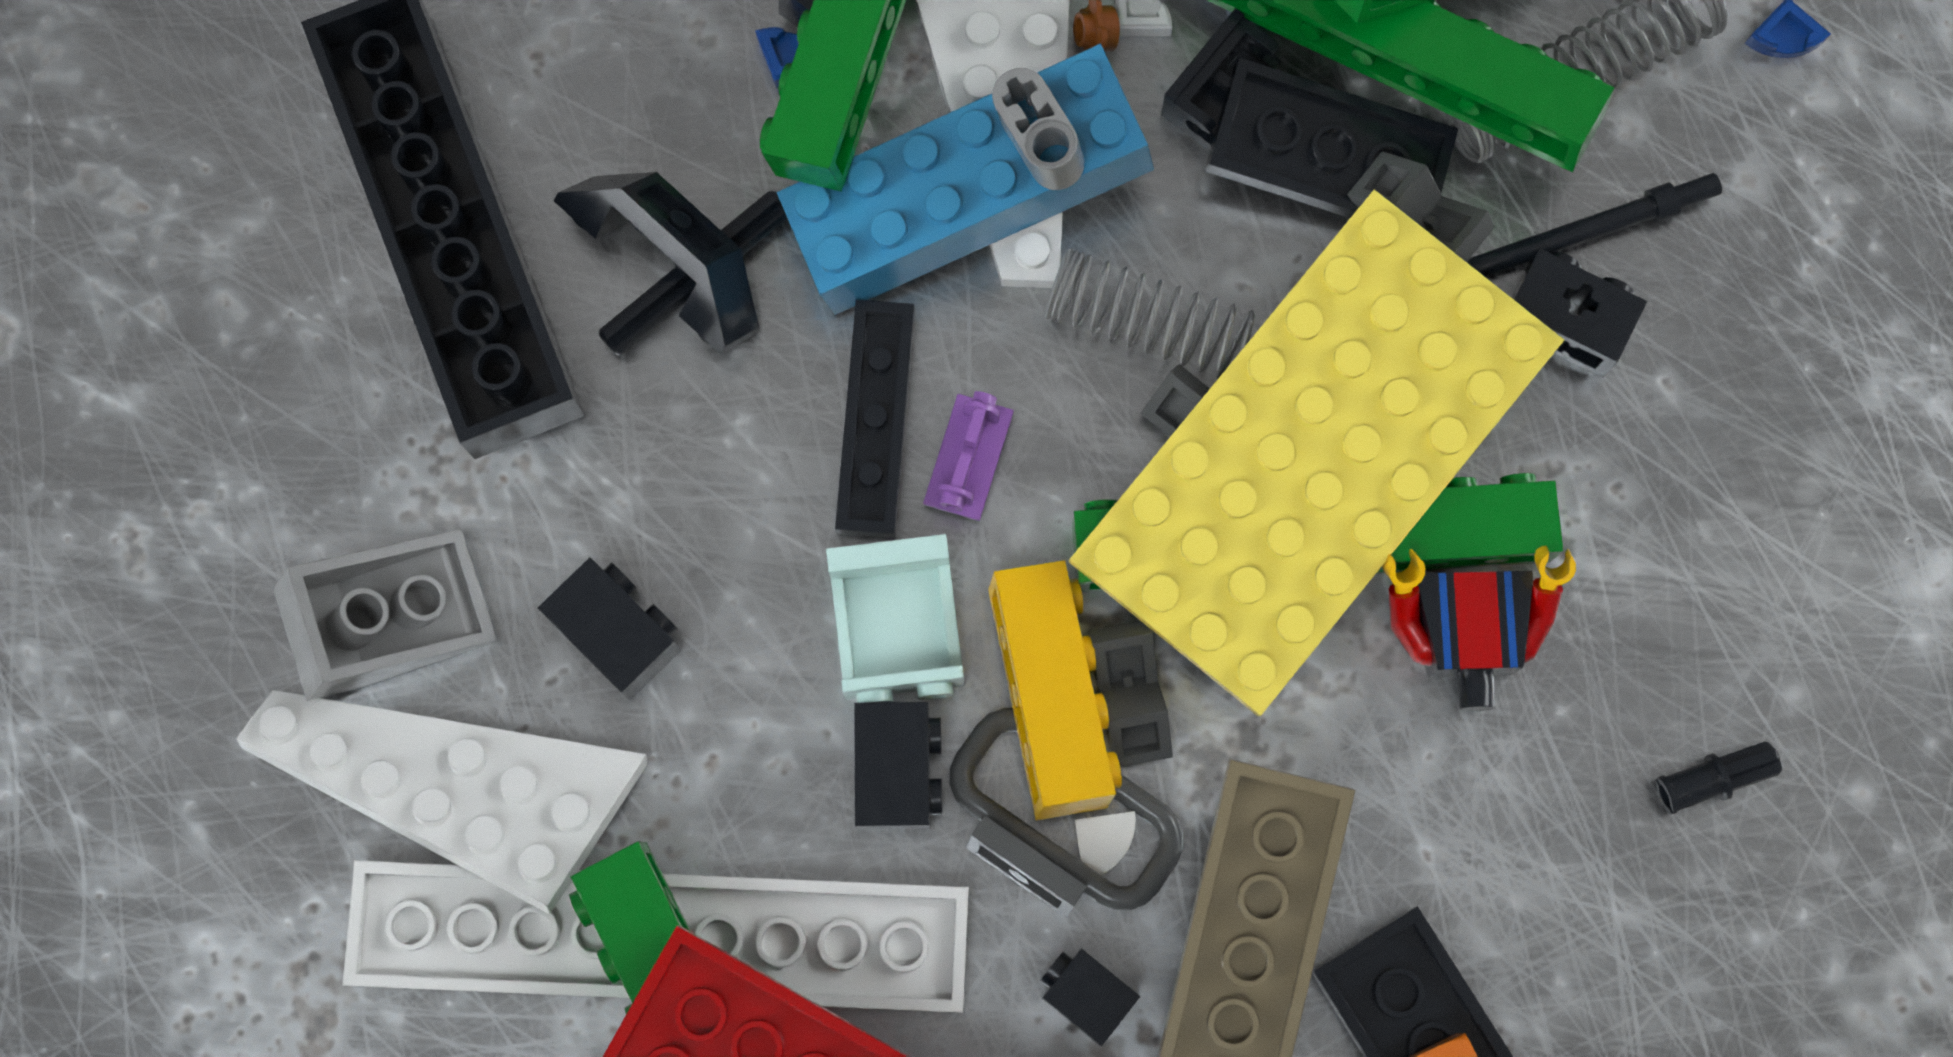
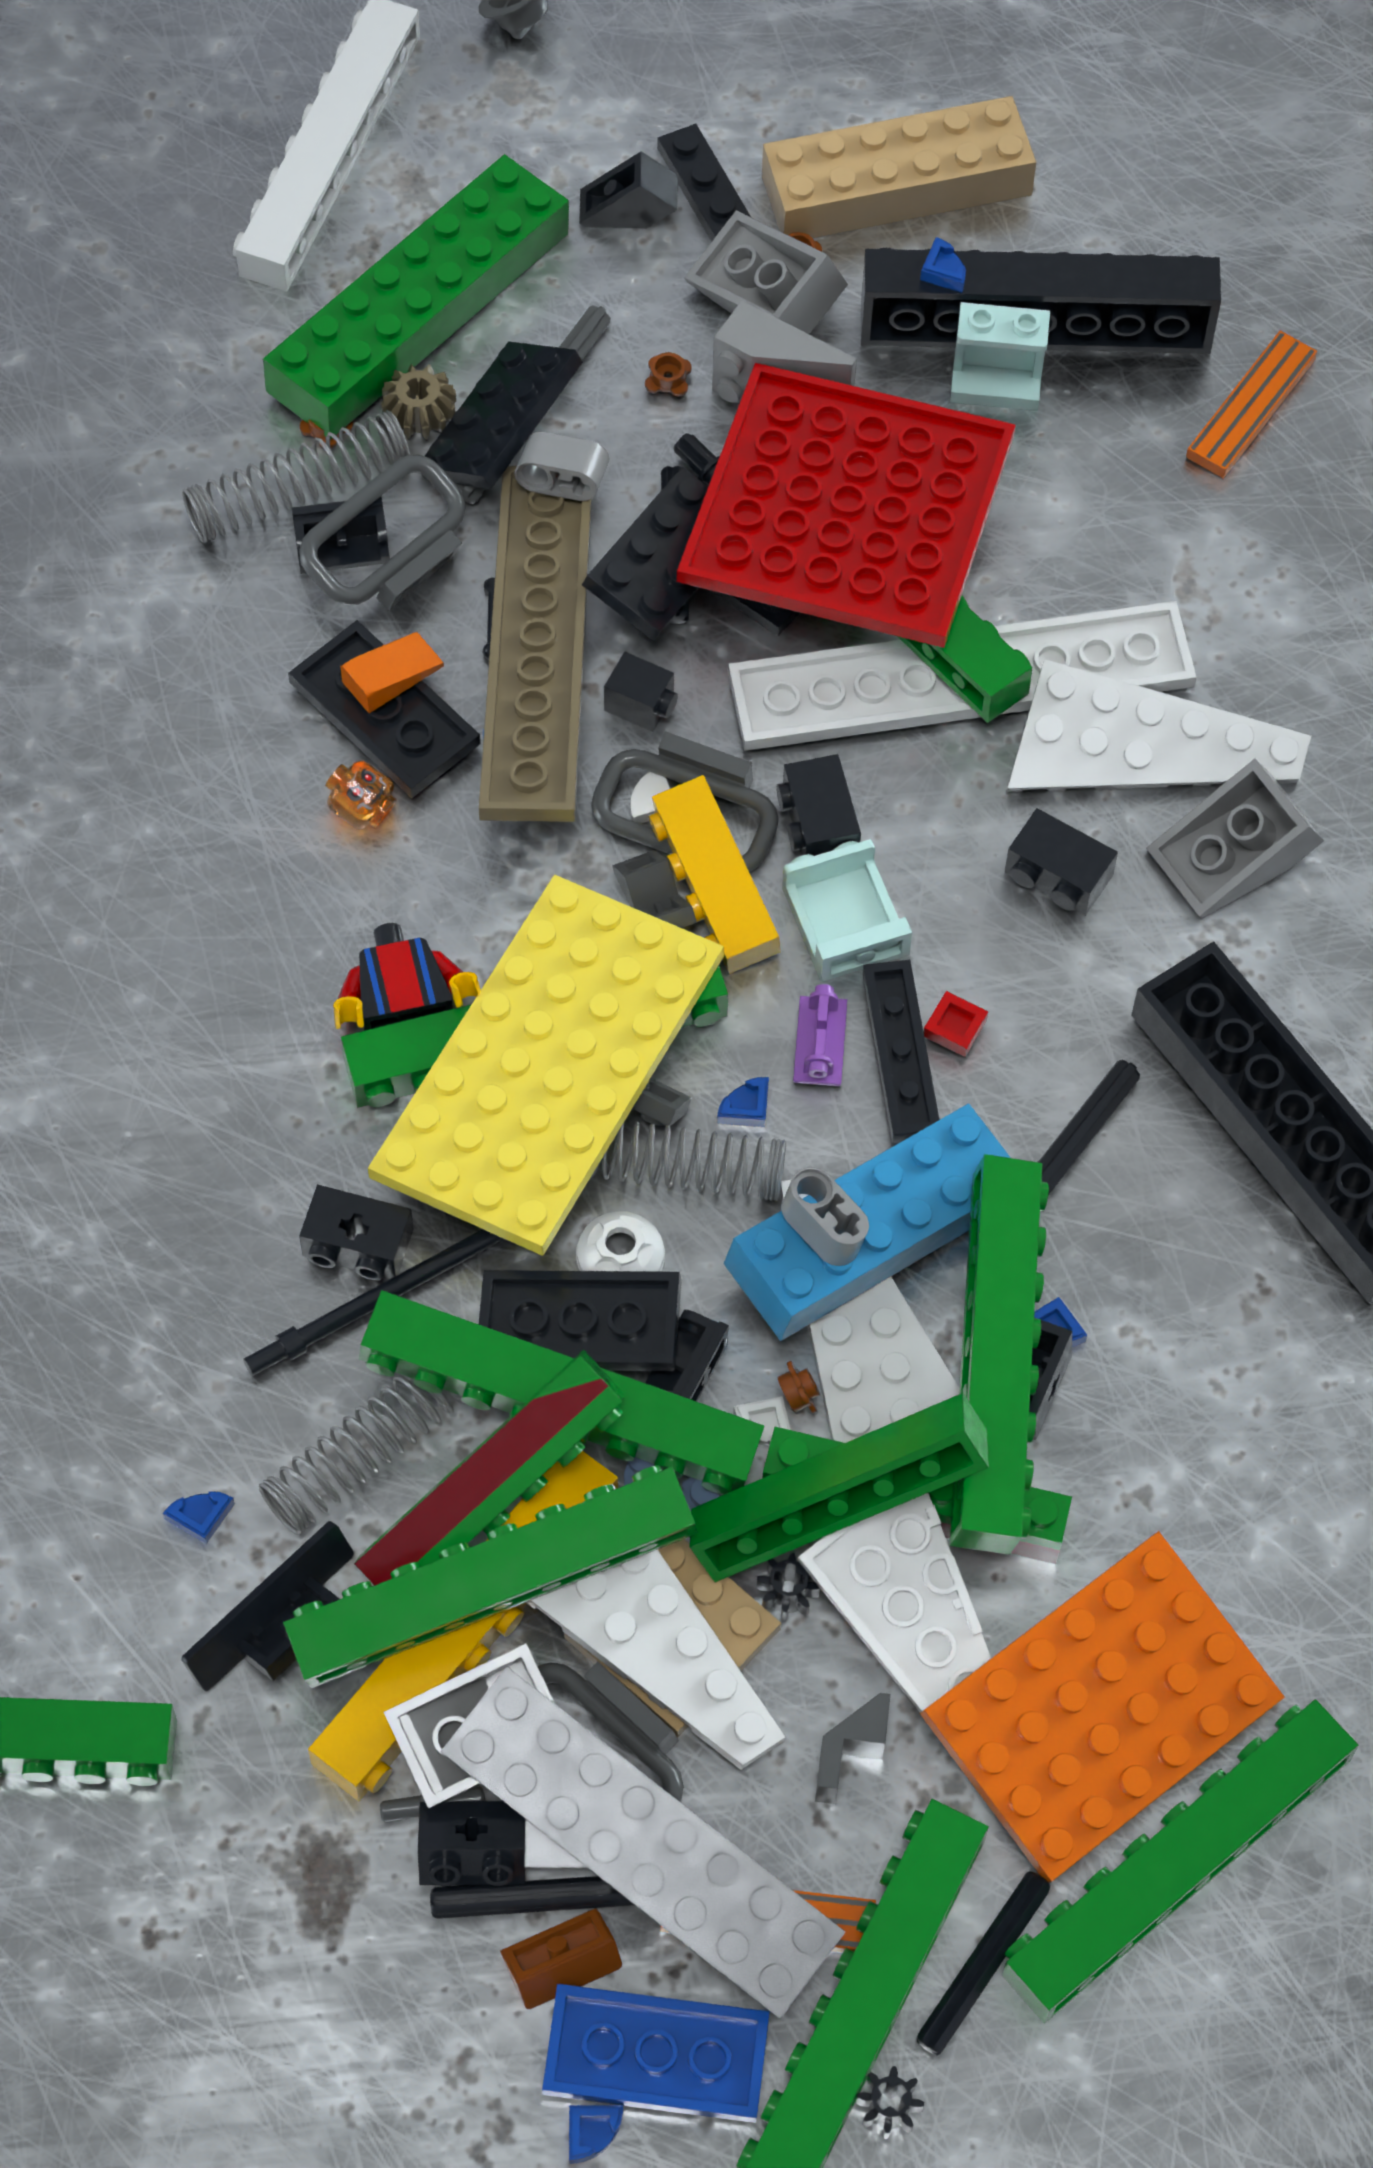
camera: 165 degrees right, 15 degrees down
black slope [554,172,759,355] -> none
dark grey slope [1348,151,1495,262] -> none
black axle [1655,741,1782,815] -> none
none -> clear orange head [325,760,397,830]
none -> white piece [576,1211,665,1271]
none -> blue tile [717,1077,769,1128]
none -> red plate [923,991,989,1057]

